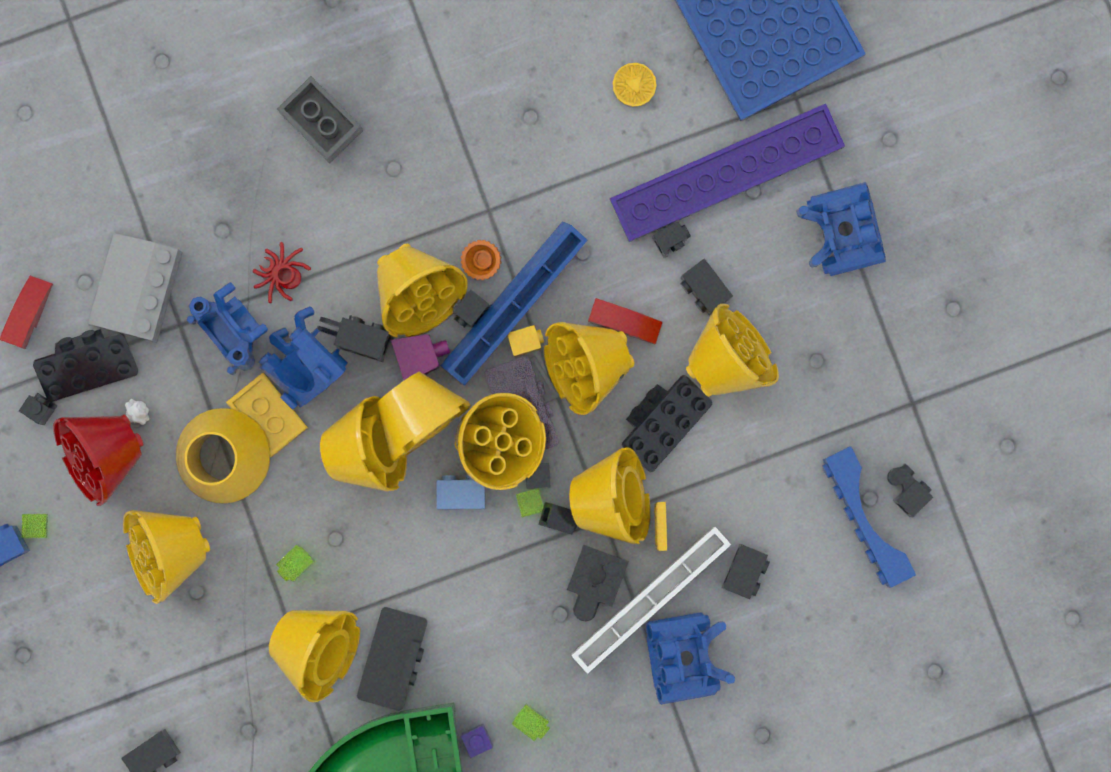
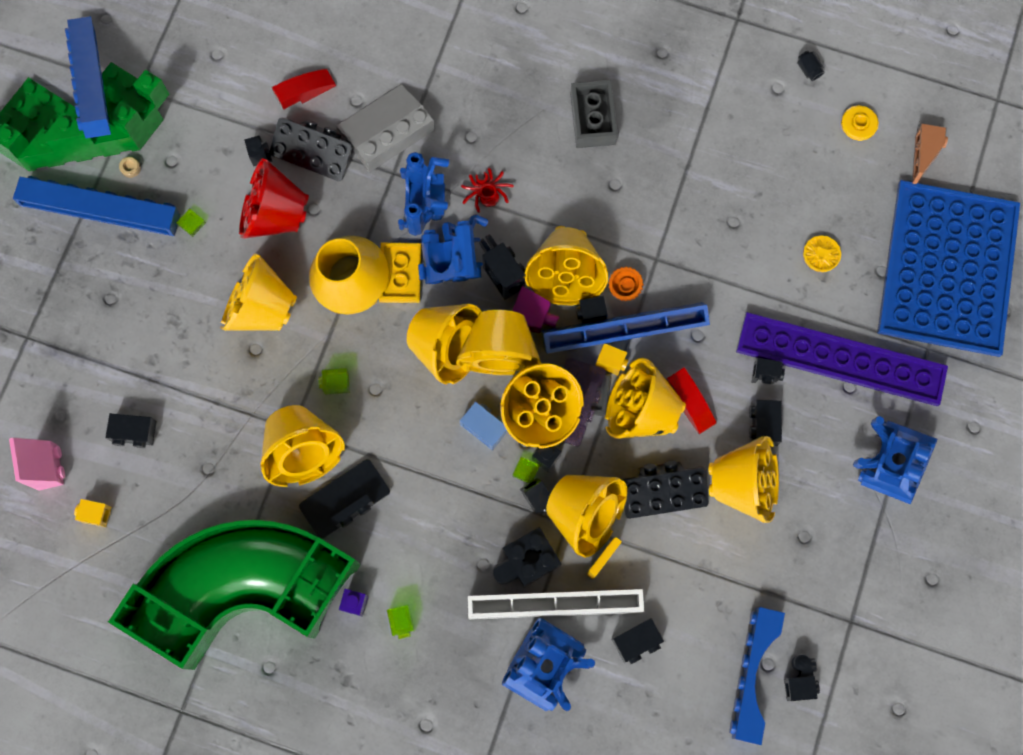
camera: 40 degrees right, 10 degrees down
white plant [125,399,149,425] -> none

